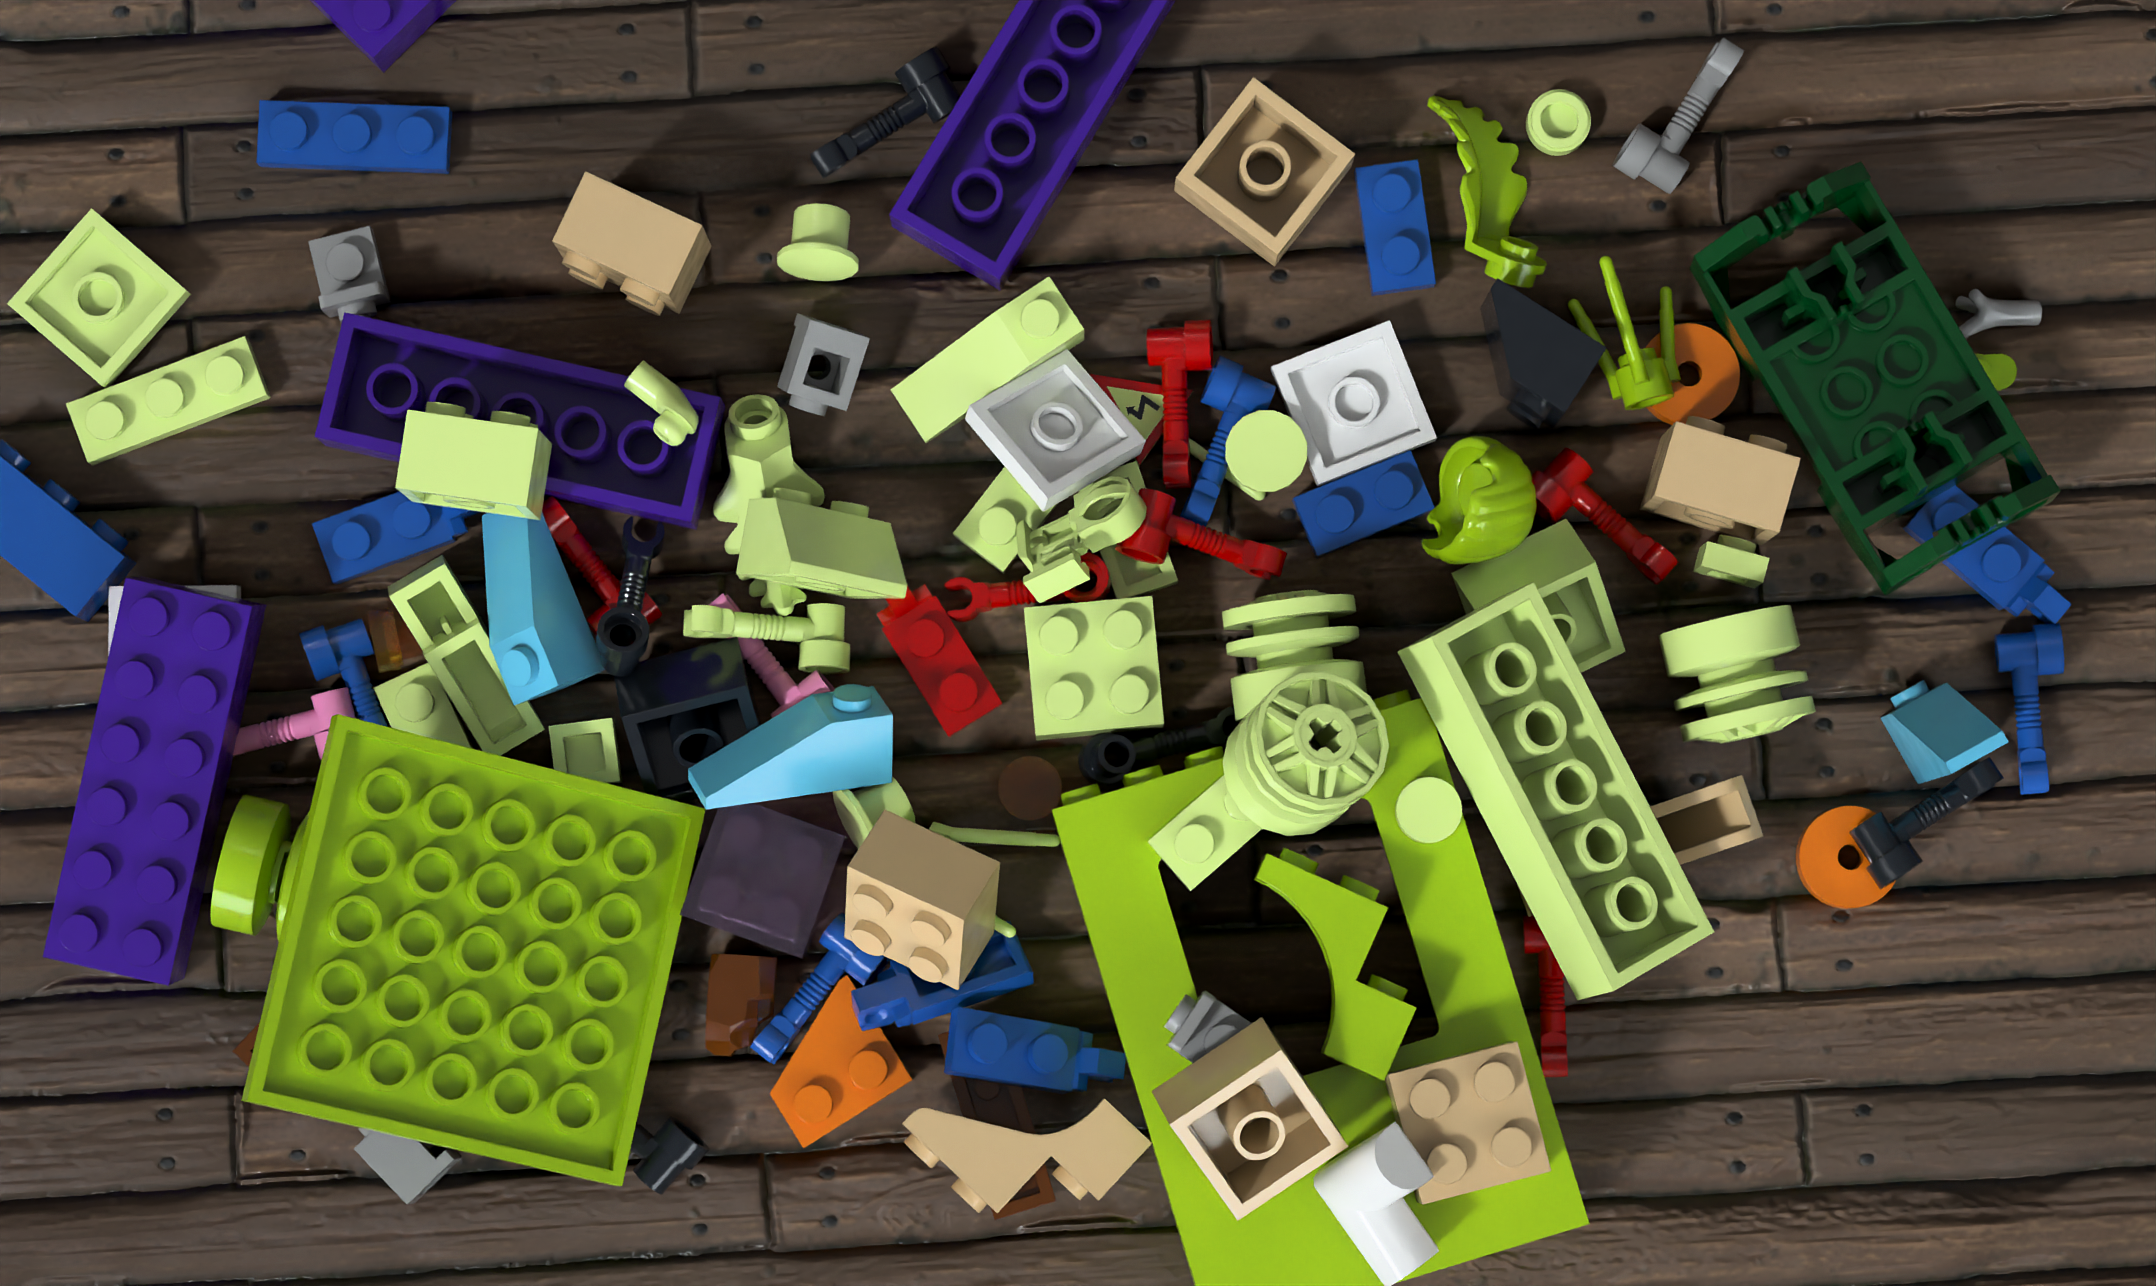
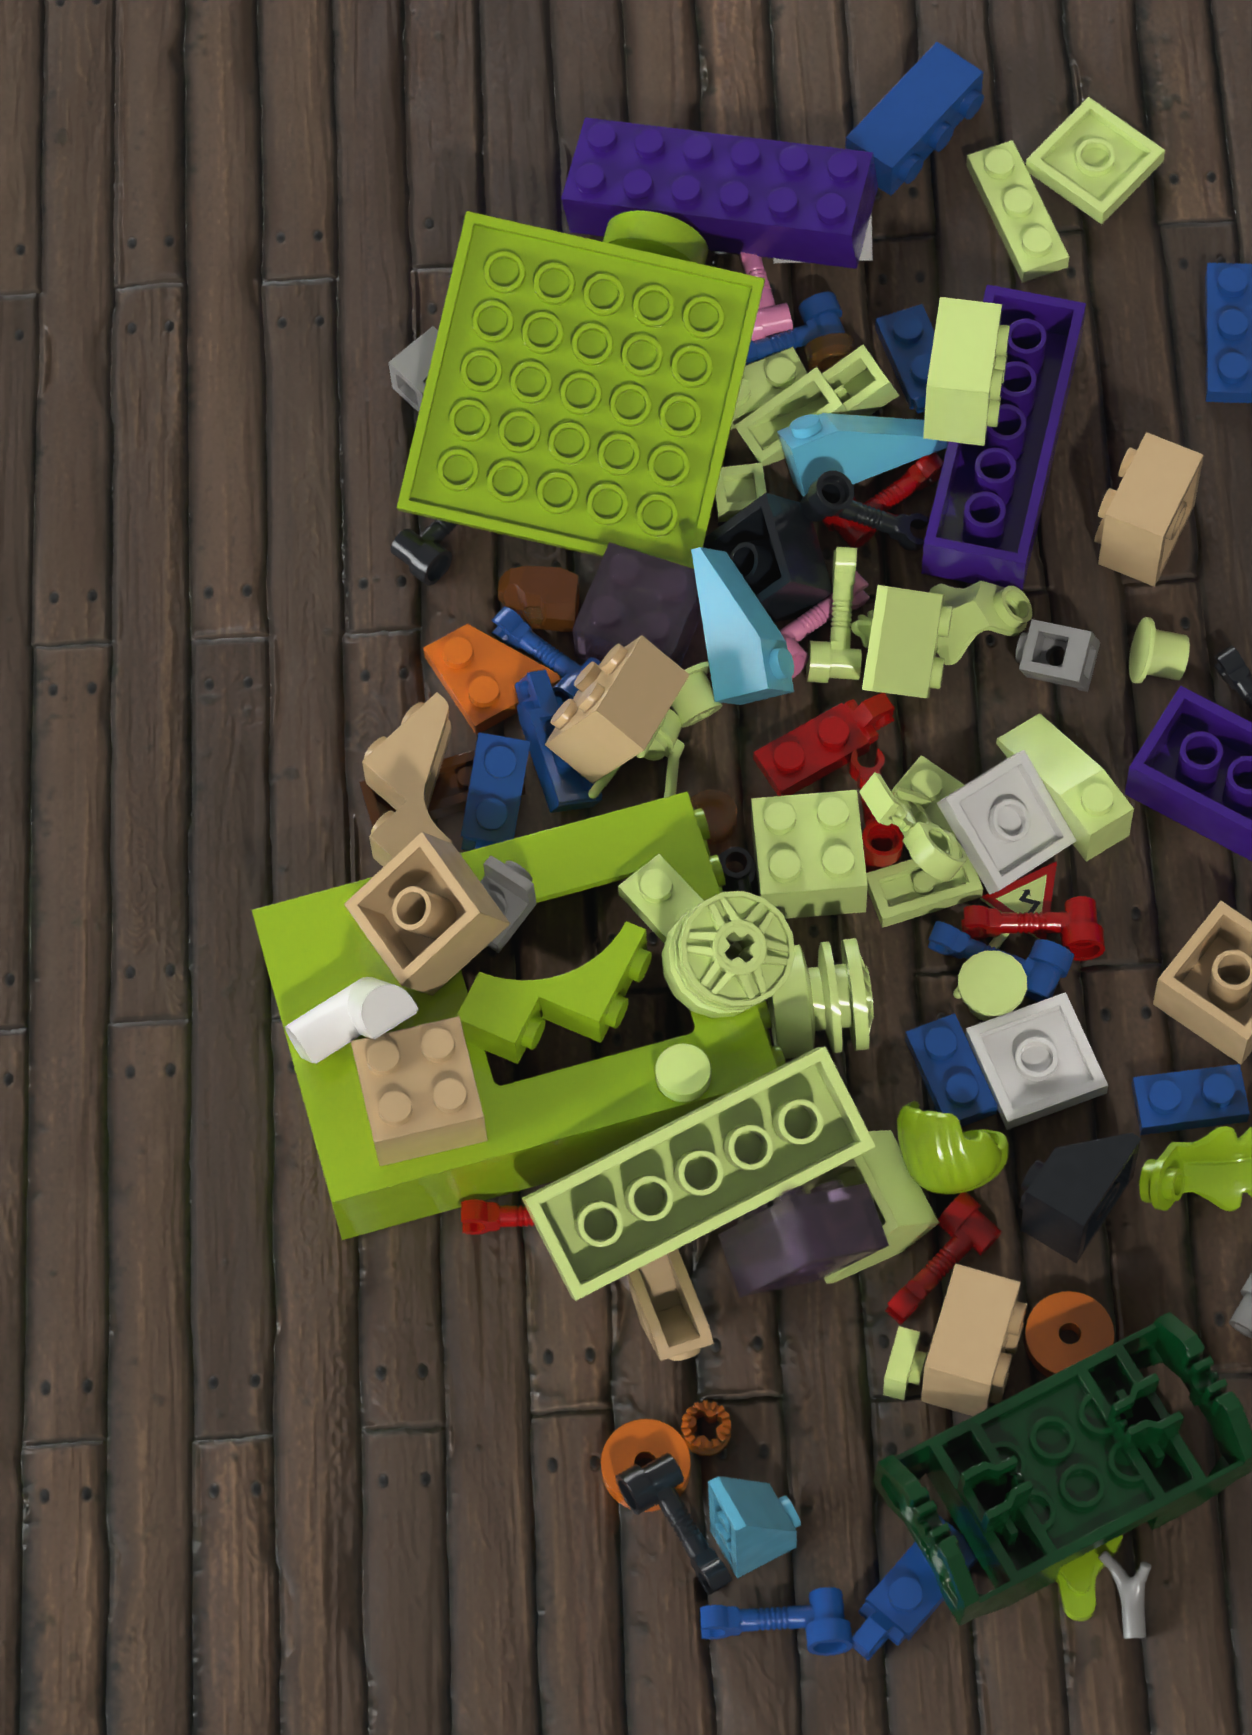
camera: 95 degrees right, 20 degrees down
light grey bracket [308,226,391,323] -> none
yellowish green arm [624,360,699,446] -> none
red brick [1115,488,1287,580] -> none
lime plant [1568,256,1681,410] -> none
yellowish green wheel [1658,605,1816,744] -> none
none -> orange bush [681,1400,731,1457]
none -> brick [718,1180,889,1297]

